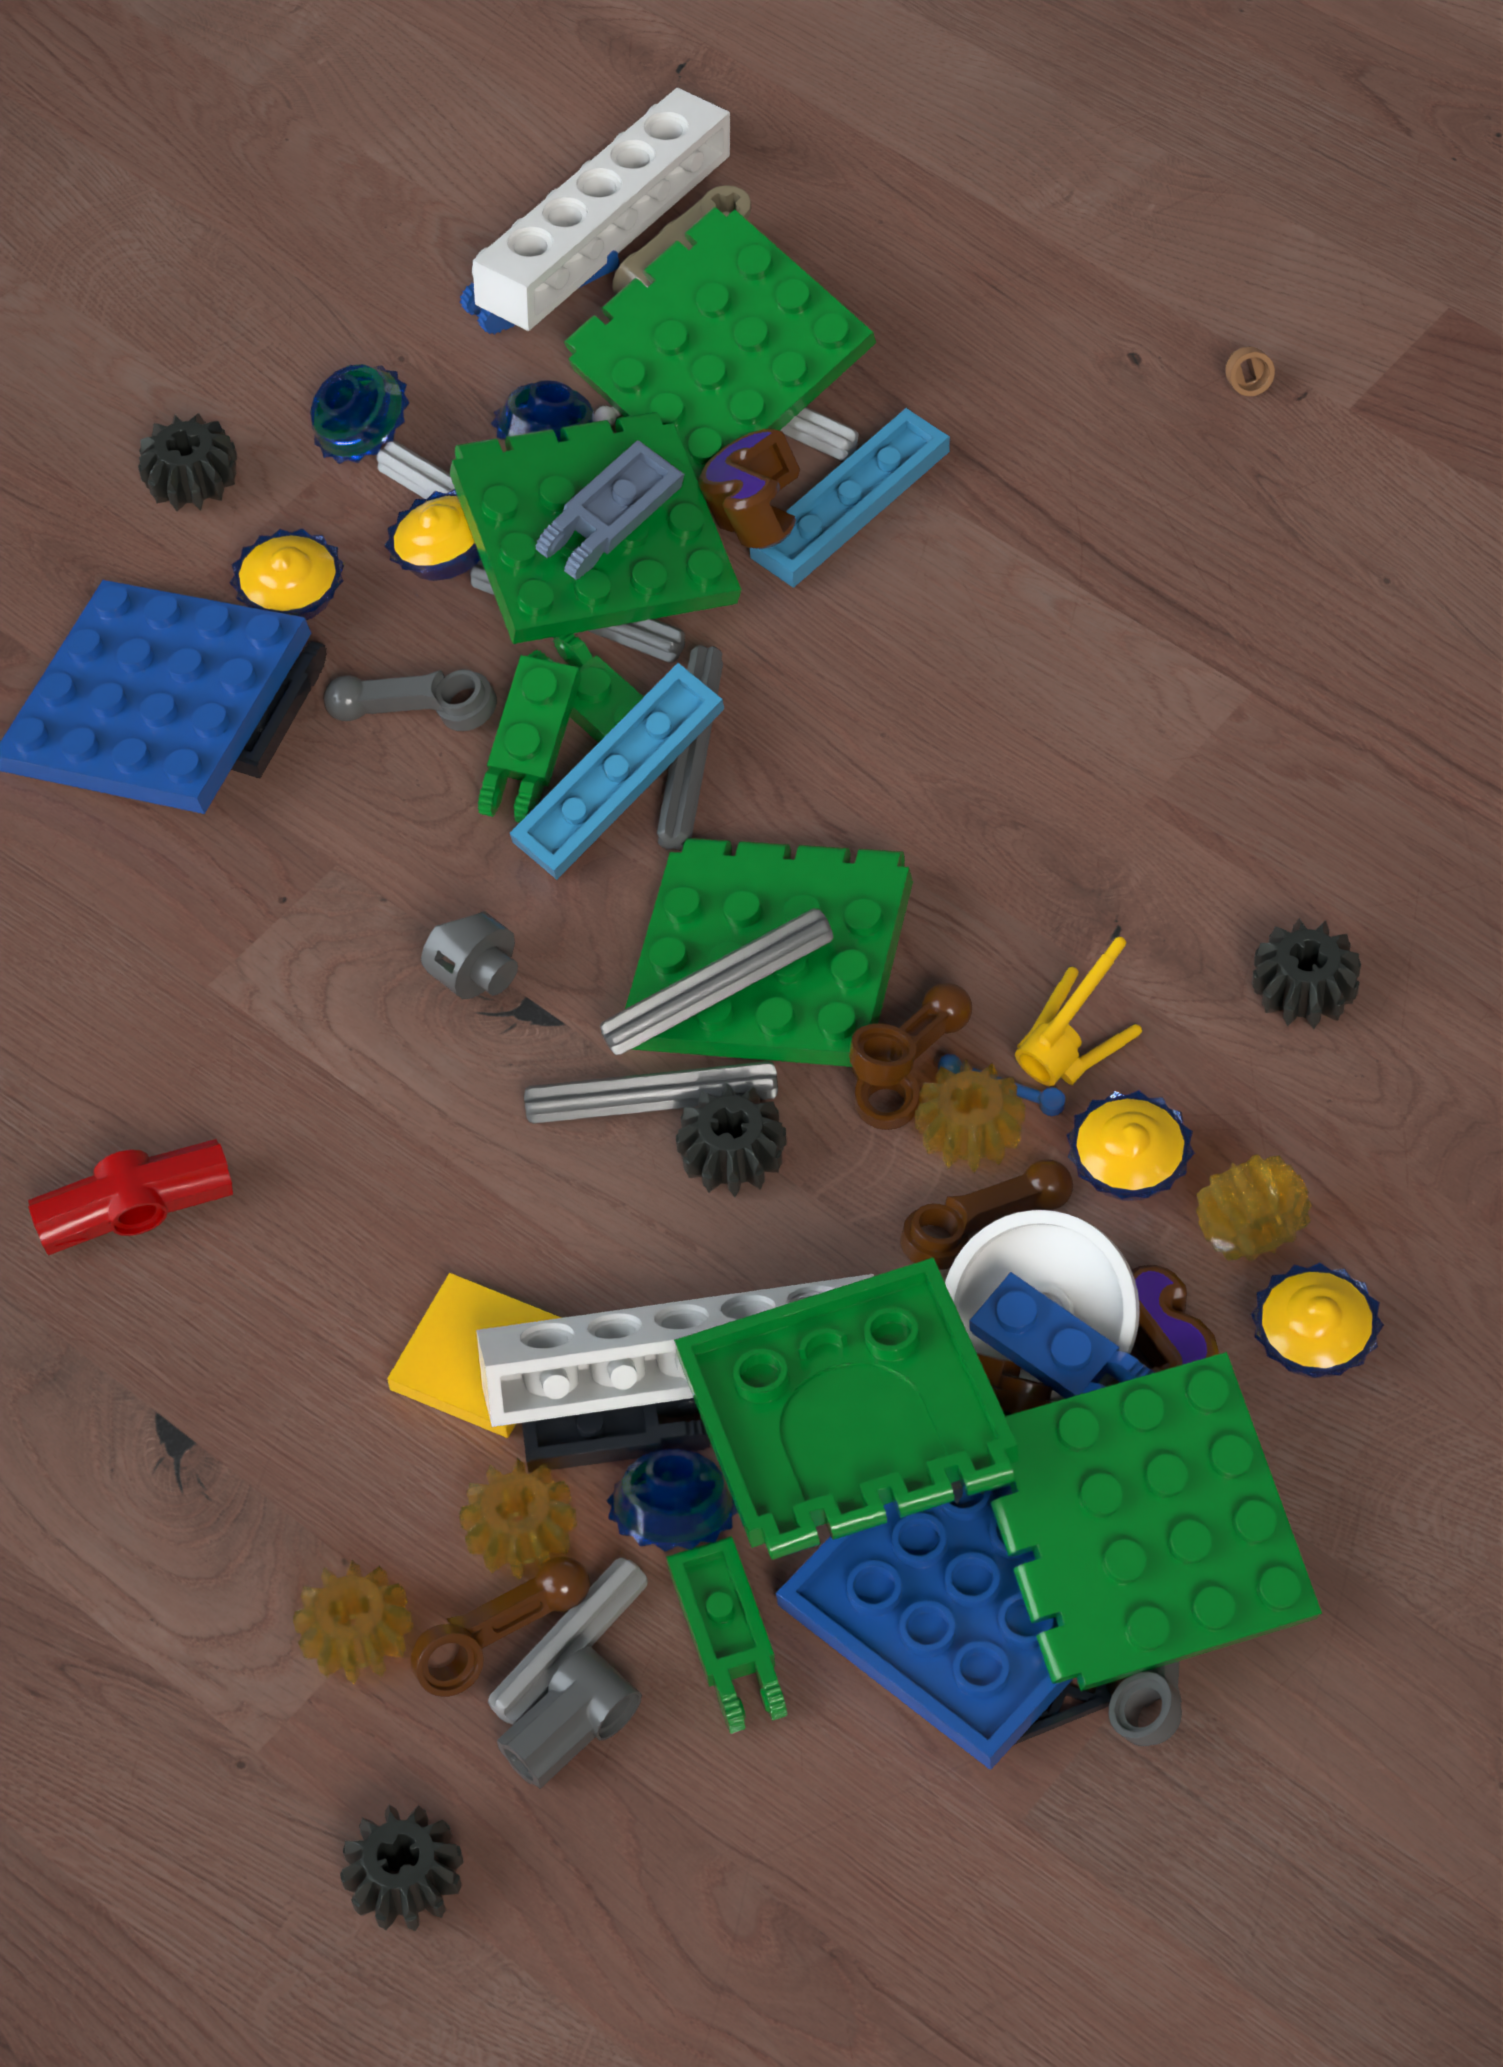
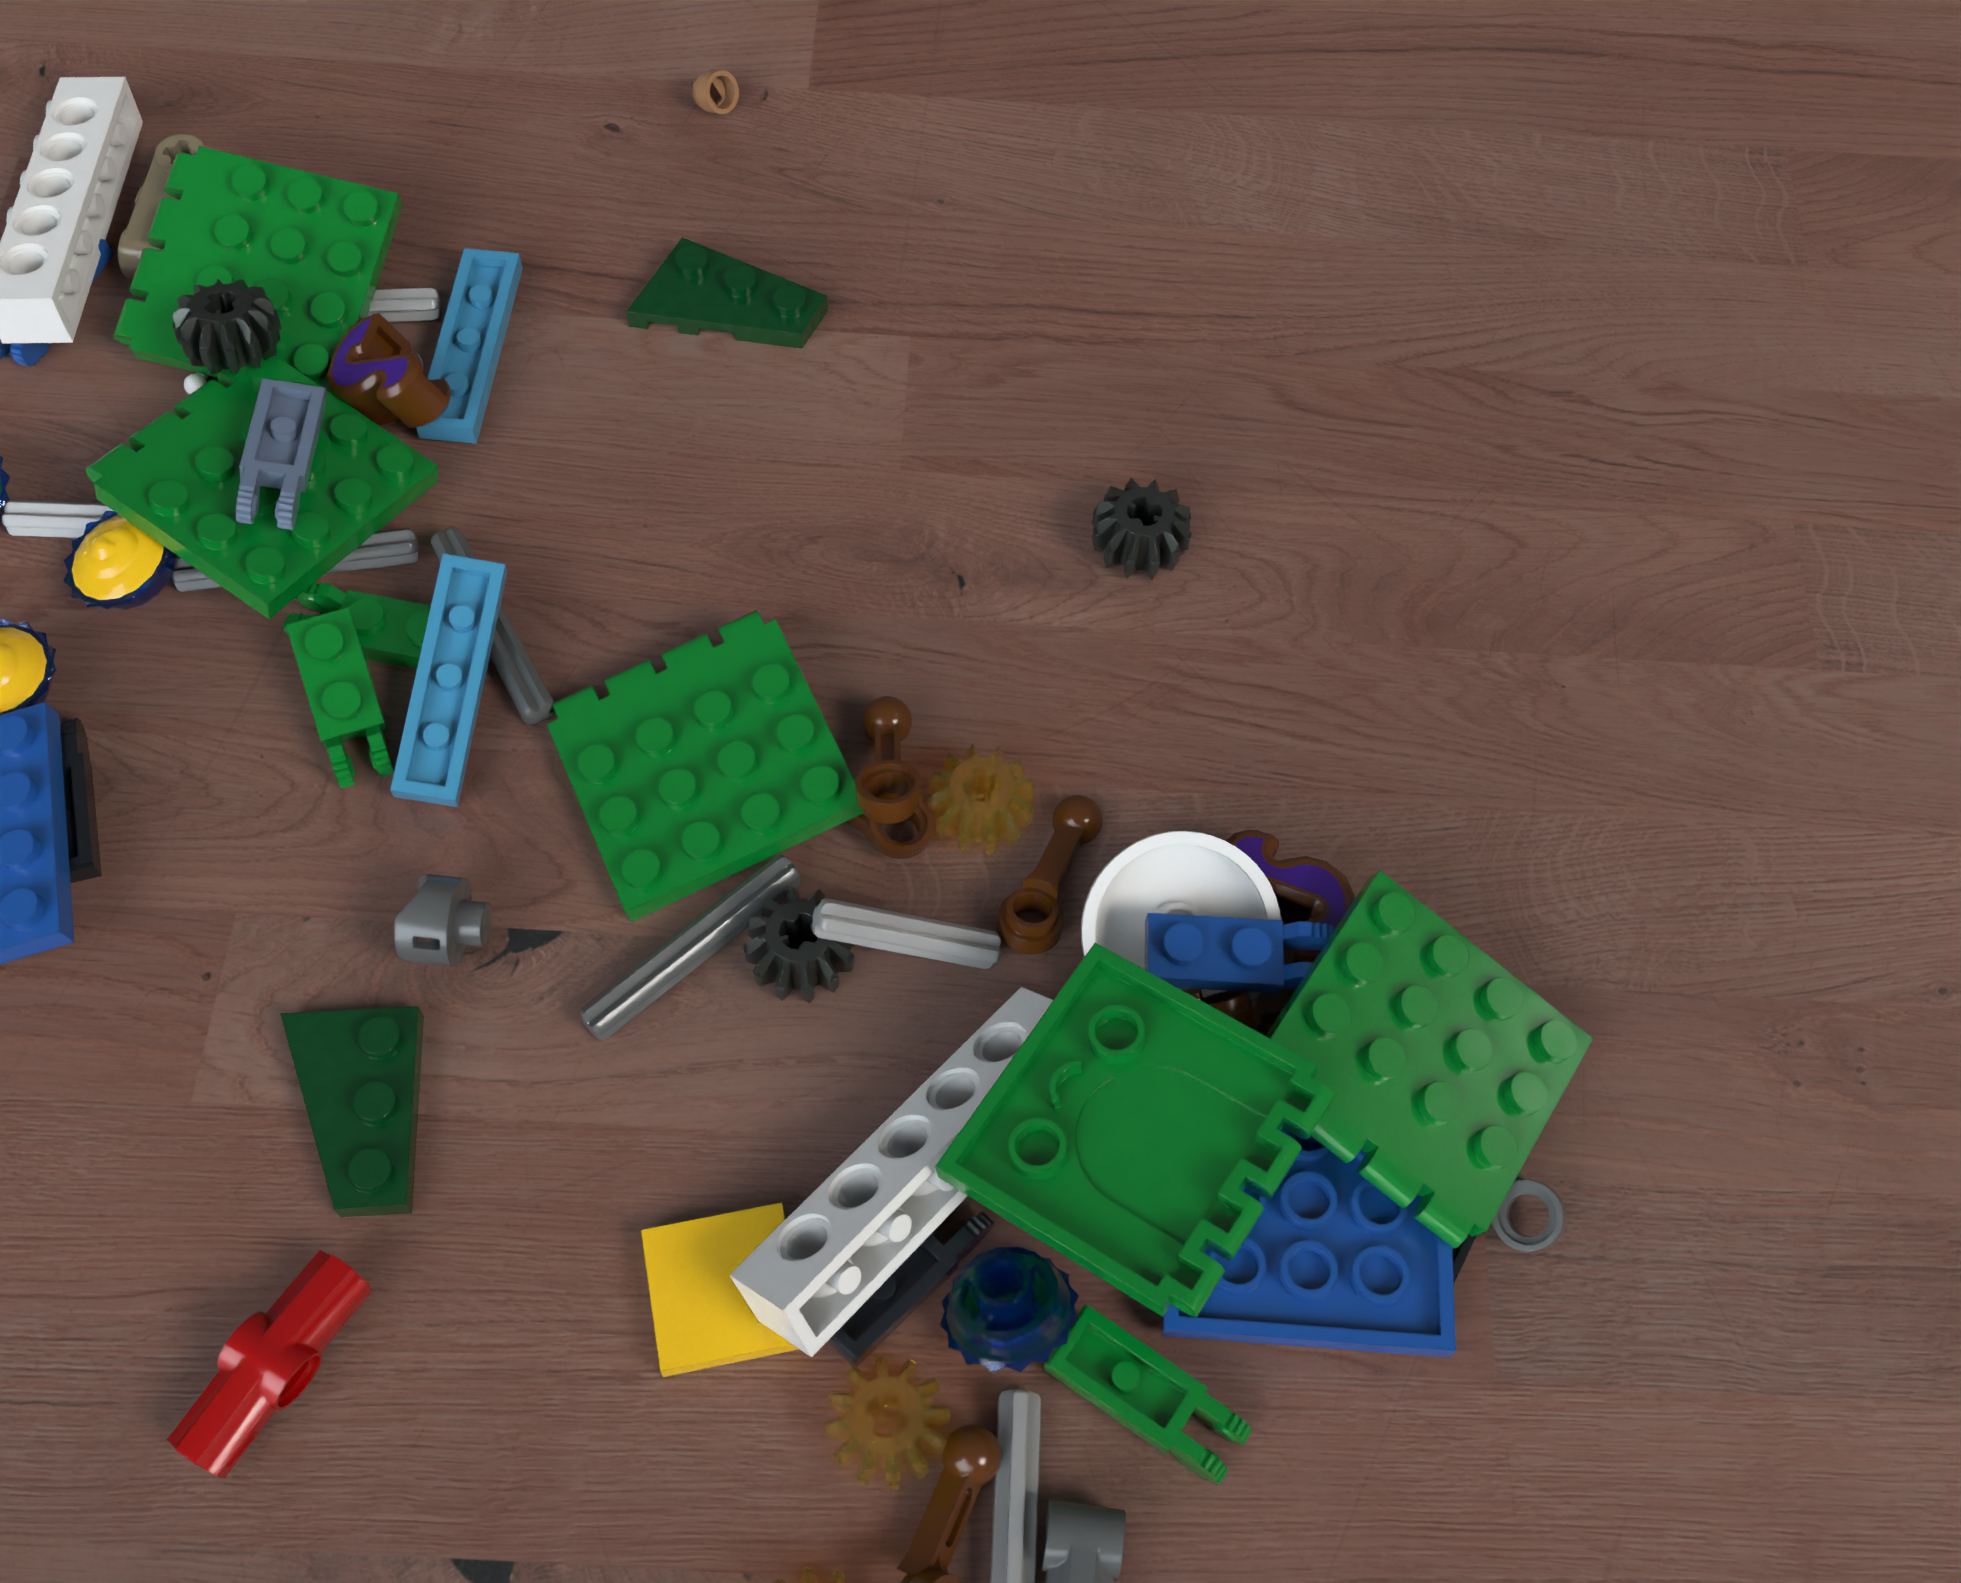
camera: 45 degrees left, 5 degrees up
dark grey piece [323,670,497,731] -> none
clear blue piece [491,380,596,442] -> none
axle [600,908,833,1055] -> none
blue hinge [937,1053,1065,1116] -> none
yellow plant [1015,937,1142,1087] -> none
yellow piece [1066,1090,1195,1201] -> none
clear yellow gear [1195,1154,1312,1261] -> none
yellow piece [1250,1262,1384,1378] -> none
none -> pearl dark grey gear [172,278,281,375]
none -> dark green wing [280,1006,424,1217]
none -> dark green wing [626,237,828,349]
none -> light grey axle [812,898,1001,969]

